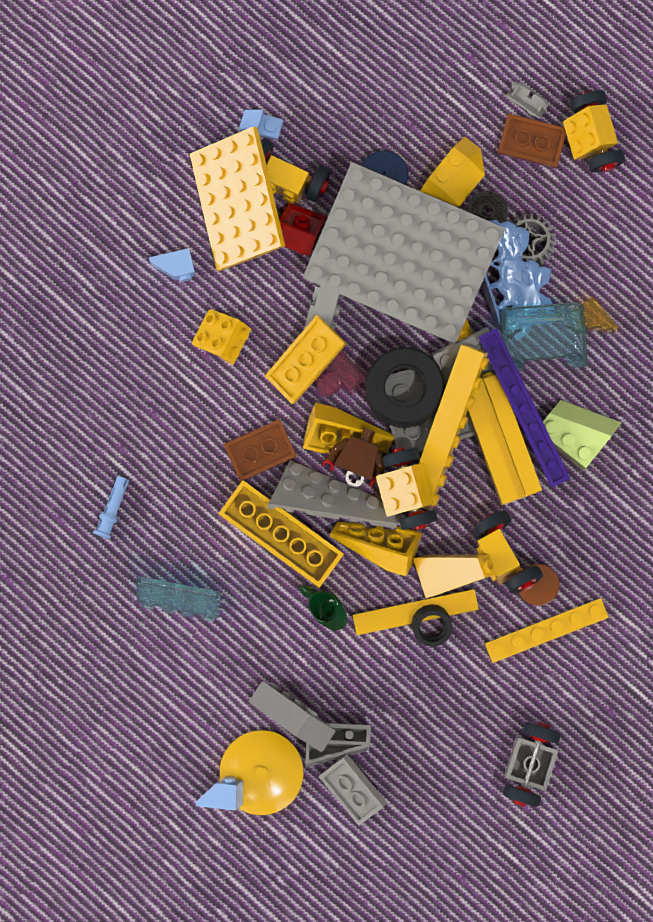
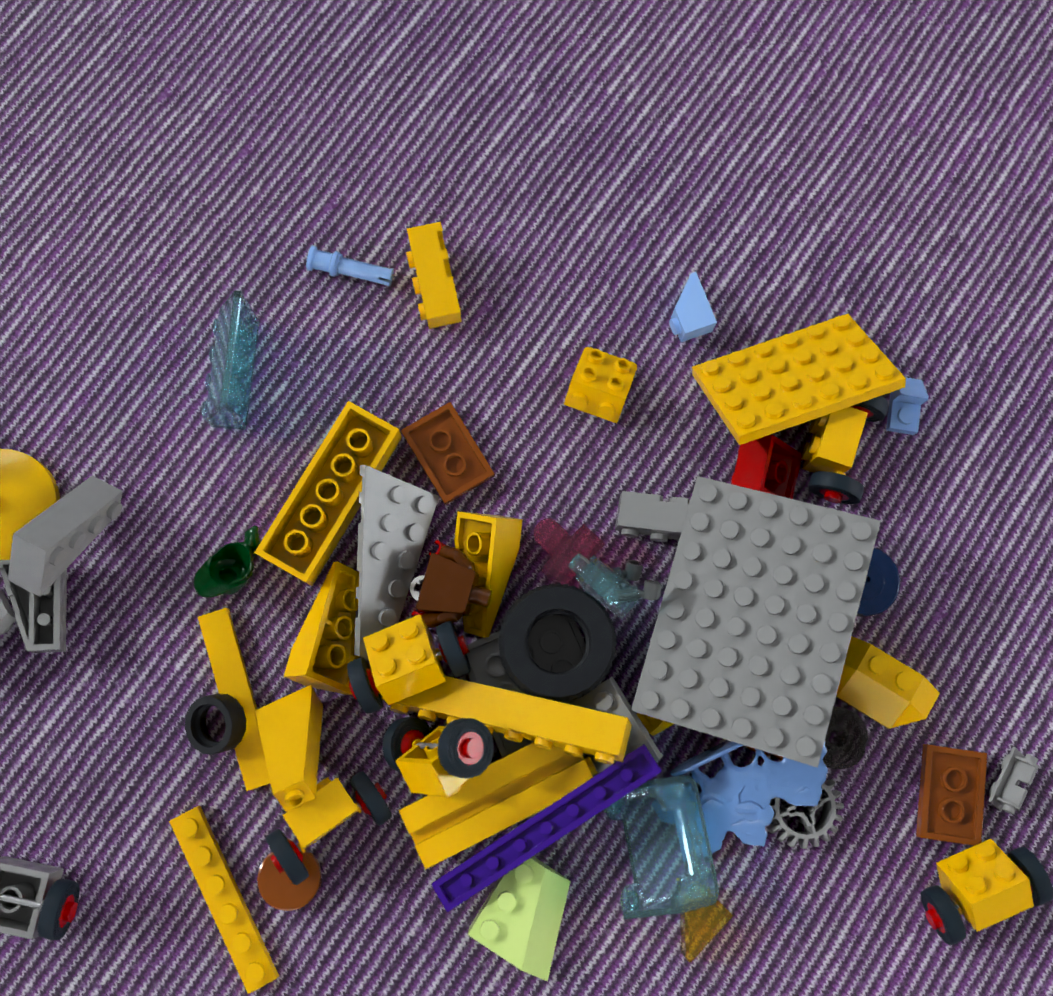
camera: 75 degrees right, 5 degrees down
yellow tile [265,315,347,404] -> none
none -> brick [382,717,493,797]
none -> yellow wedge [406,222,462,329]
none -> clear light blue torso [569,553,662,620]

